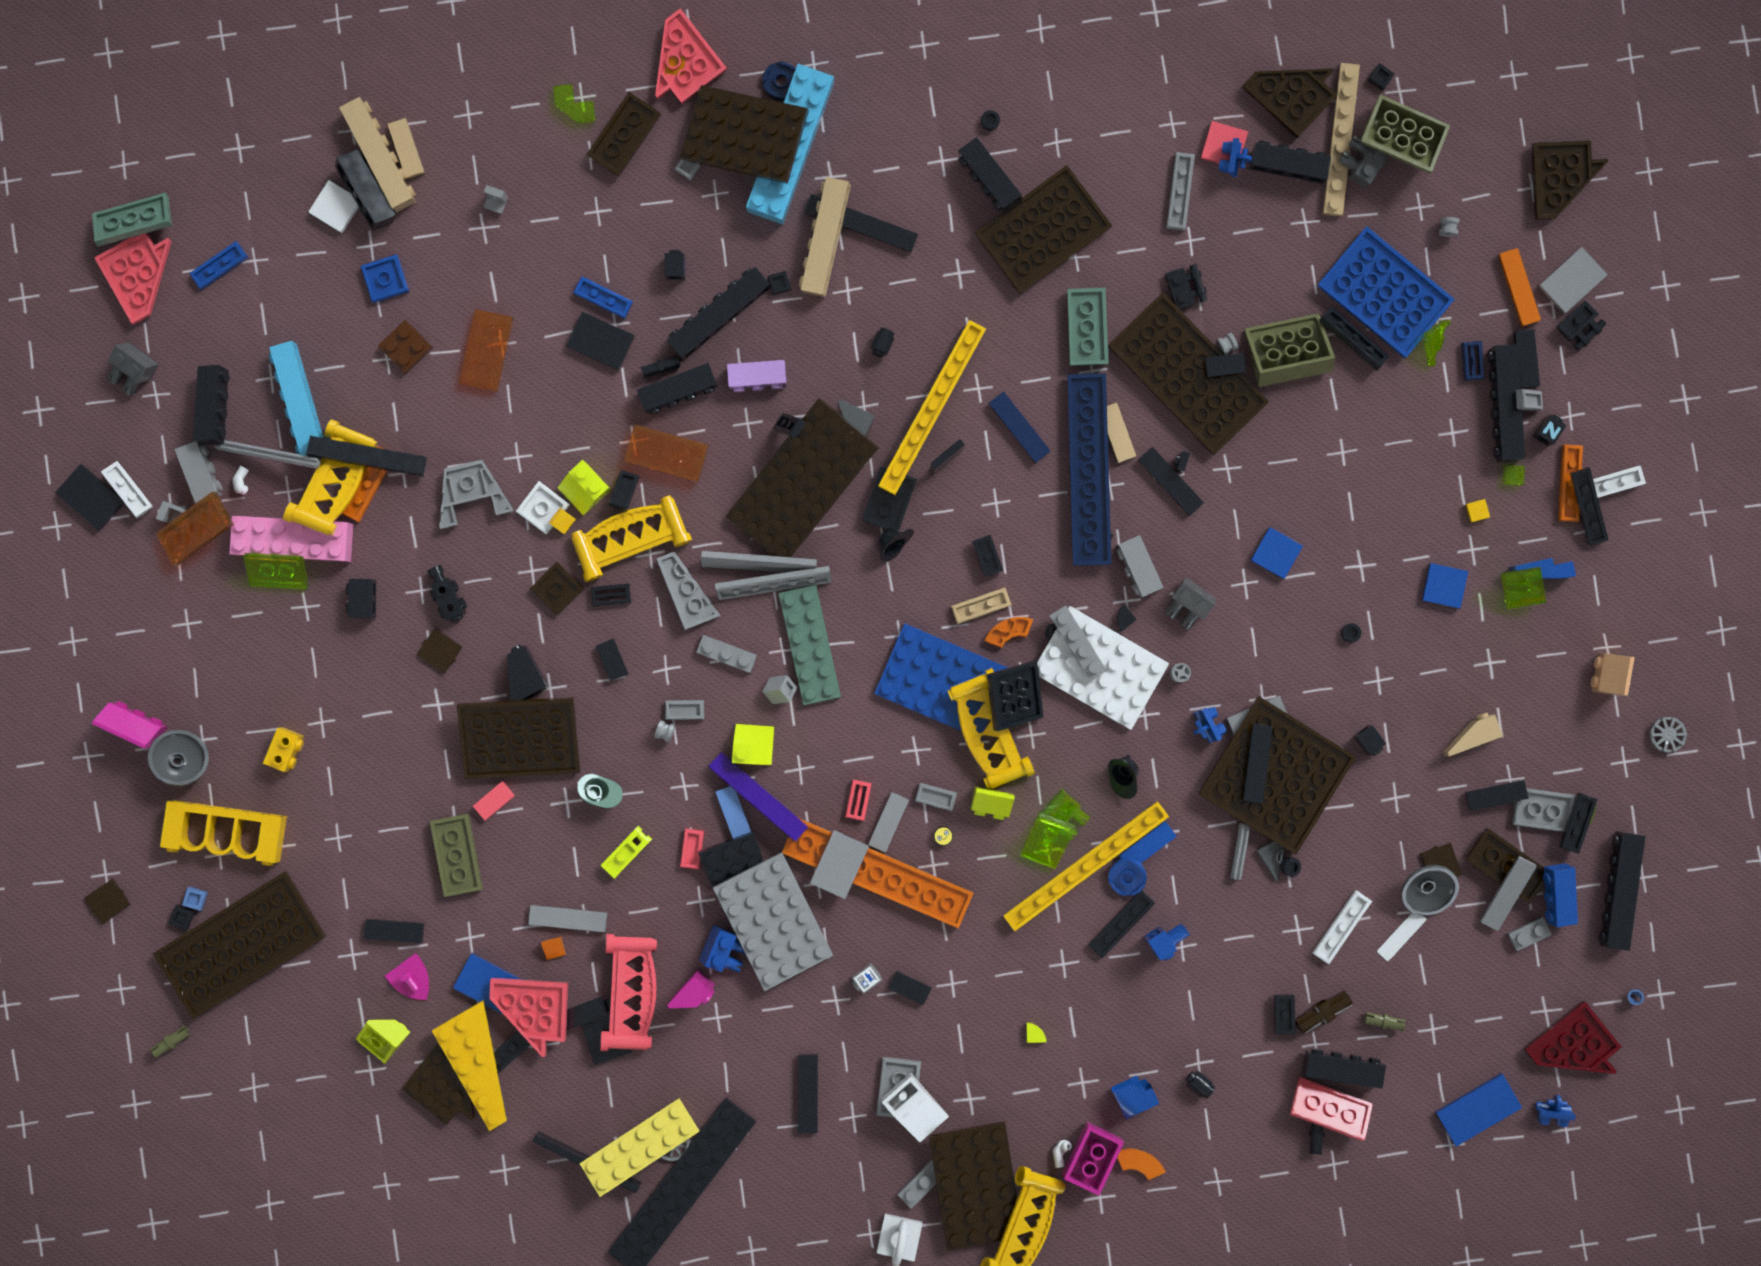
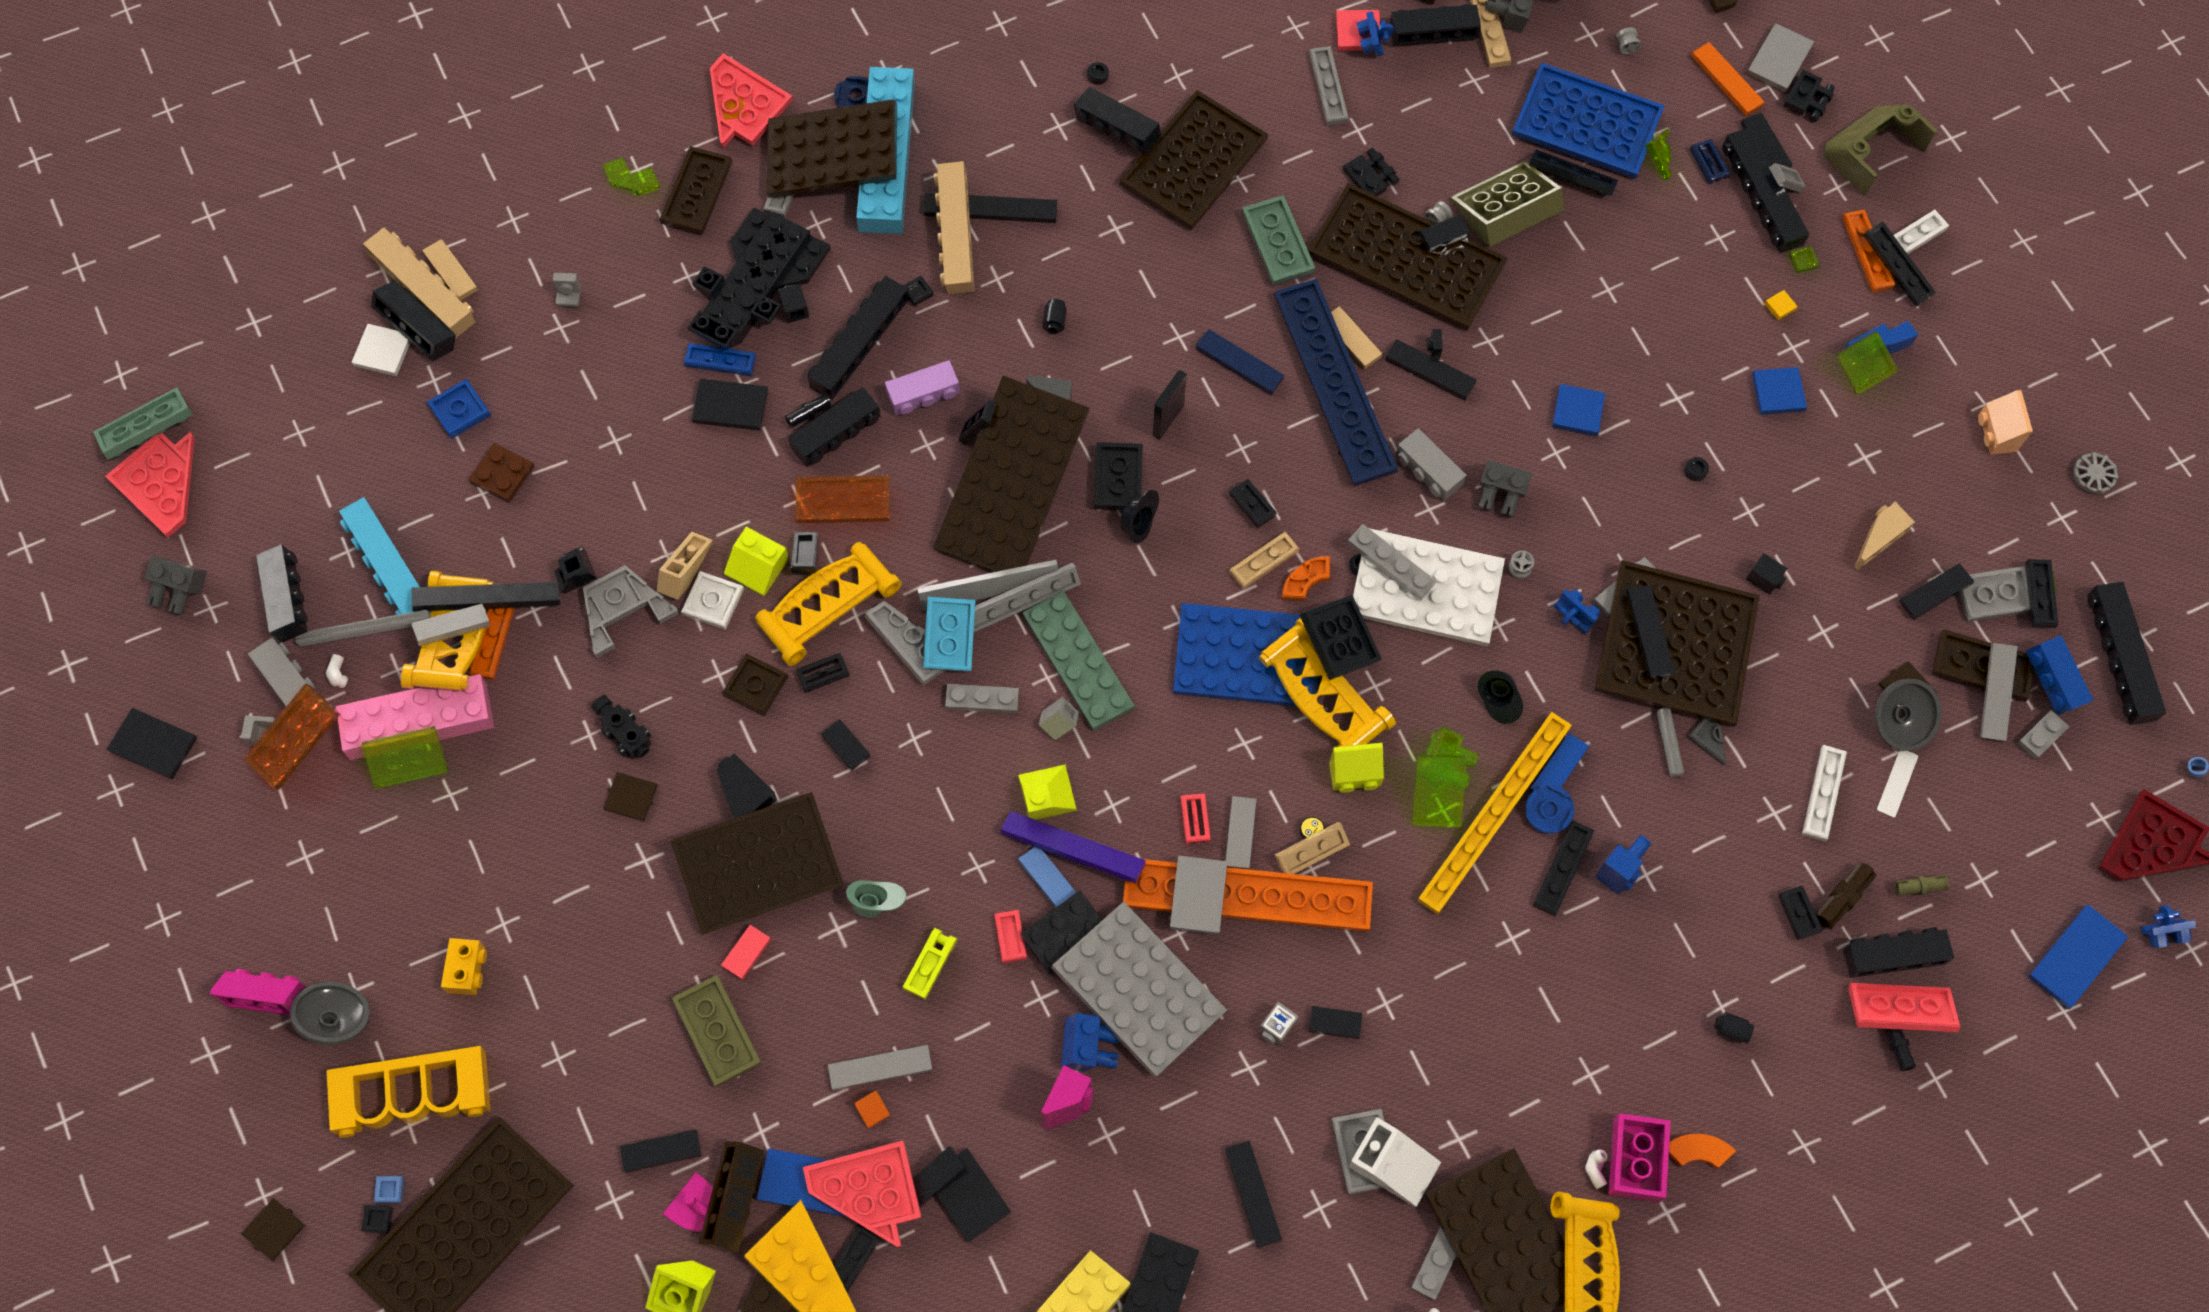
camera: 15 degrees left, 20 degrees down
white plate [101,461,153,518] -> none
blue tile [189,241,249,290] -> none
black brick [346,579,376,618] -> none
clear orange plate [459,309,514,392] -> none
yellow tile [548,508,576,534] -> none
coral piece [600,934,657,1051] -> none
light grey wheel [654,720,675,743] -> none
light grey tile [665,700,704,720] -> none
yellow plate [878,320,986,495] -> none
light grey tile [915,783,957,811] -> none
neon yellow tile [1026,1022,1046,1043] -> none
blue piece [1111,1076,1159,1119] -> none
black tile [1117,605,1137,632] -> none
black tile [1281,857,1301,877] -> none
black brick [1533,415,1567,447] -> none
none -> light grey tile [411,604,490,646]
none -> black brick [554,546,597,594]
none -> tan slope [657,532,713,600]
none -> black piece [687,208,831,350]
none -> dark brown brick [699,1142,764,1253]
none -> medium azure tile [923,597,976,672]
none -> tan tile [1275,822,1350,874]
none -> olive windscreen [1823,105,1938,196]

